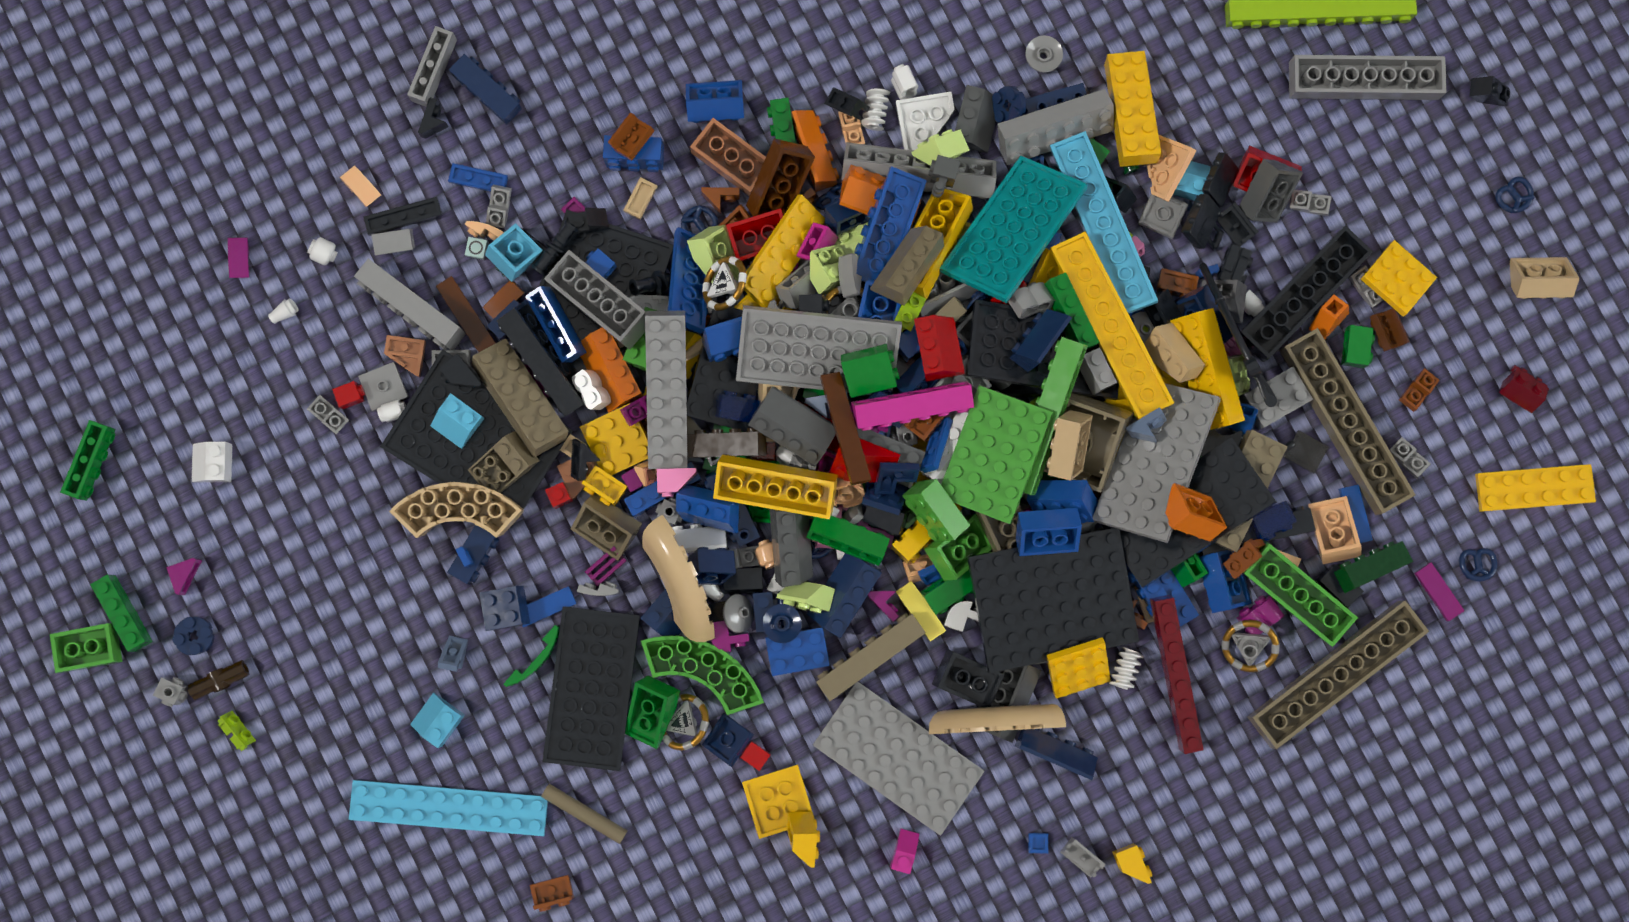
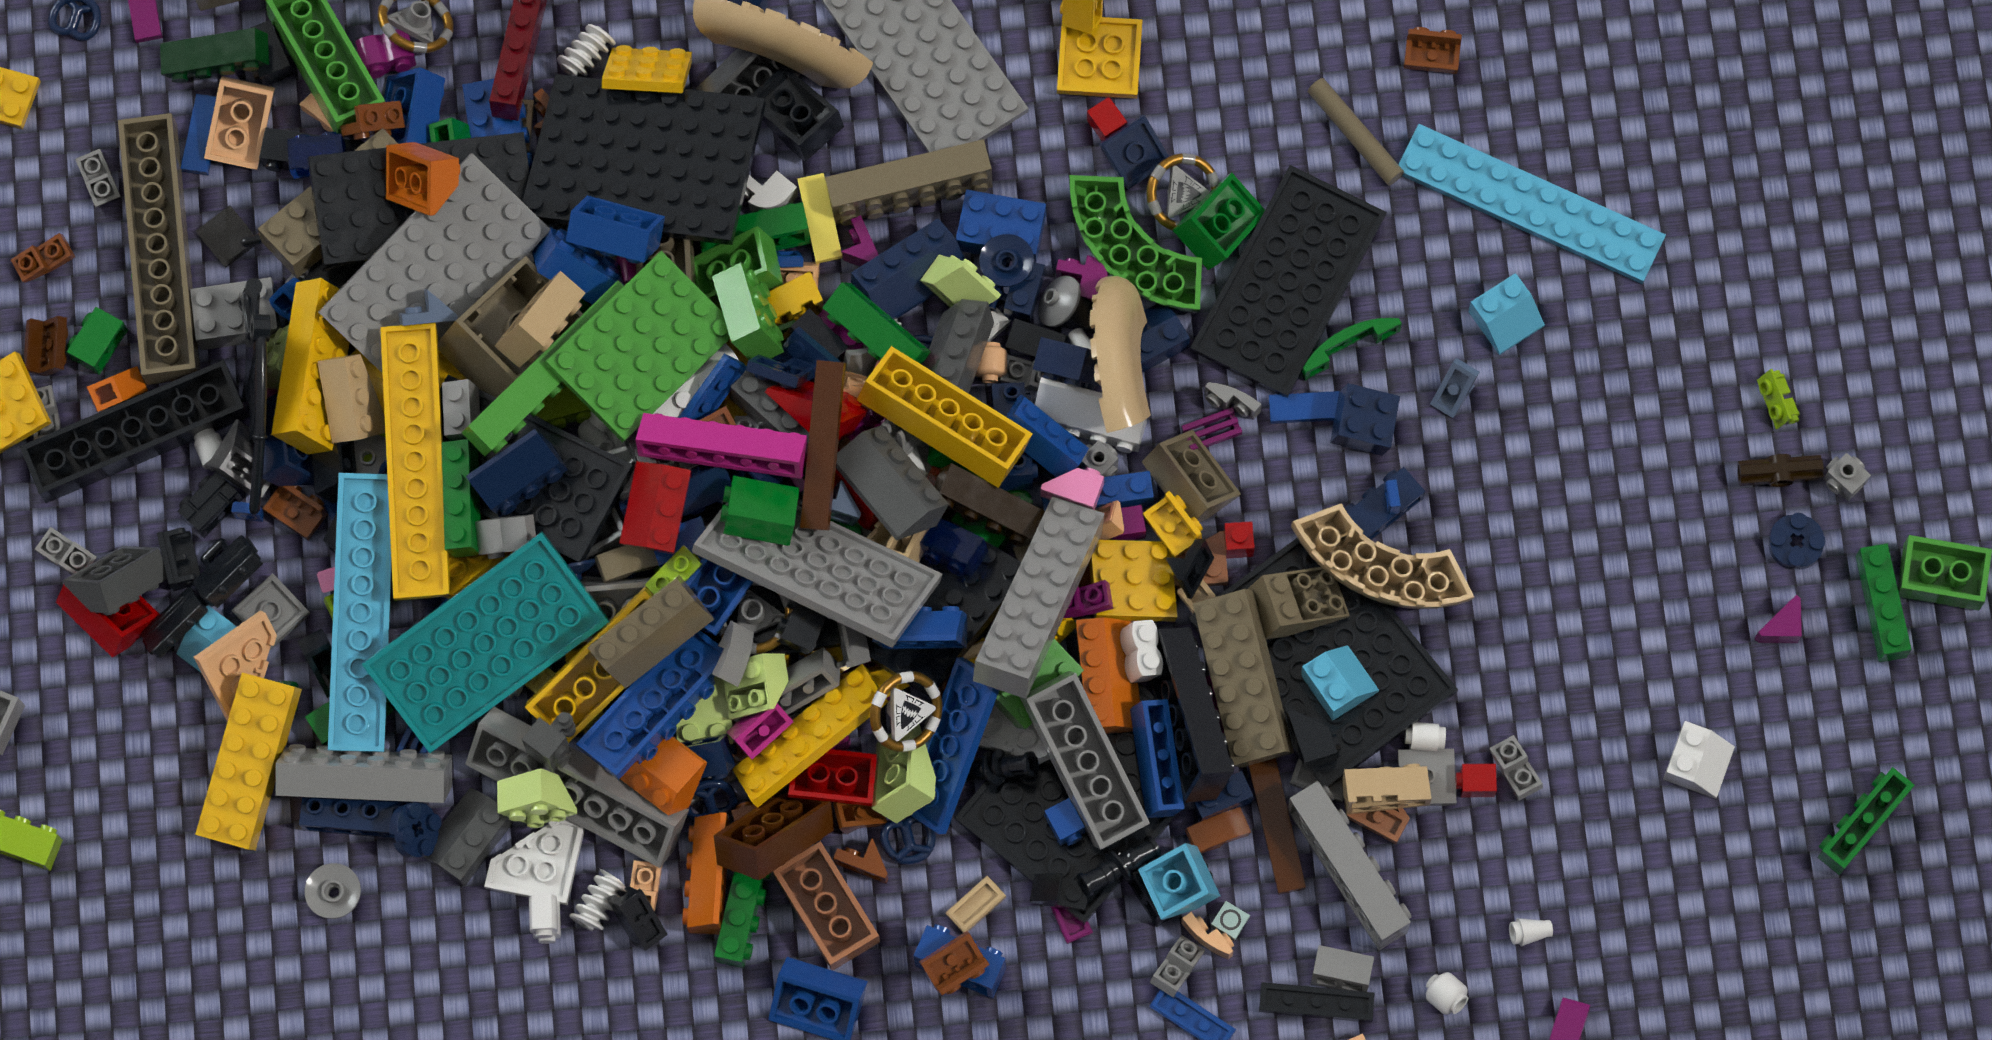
camera: 150 degrees left, 10 degrees down
none -> tan wedge [1342,763,1431,815]

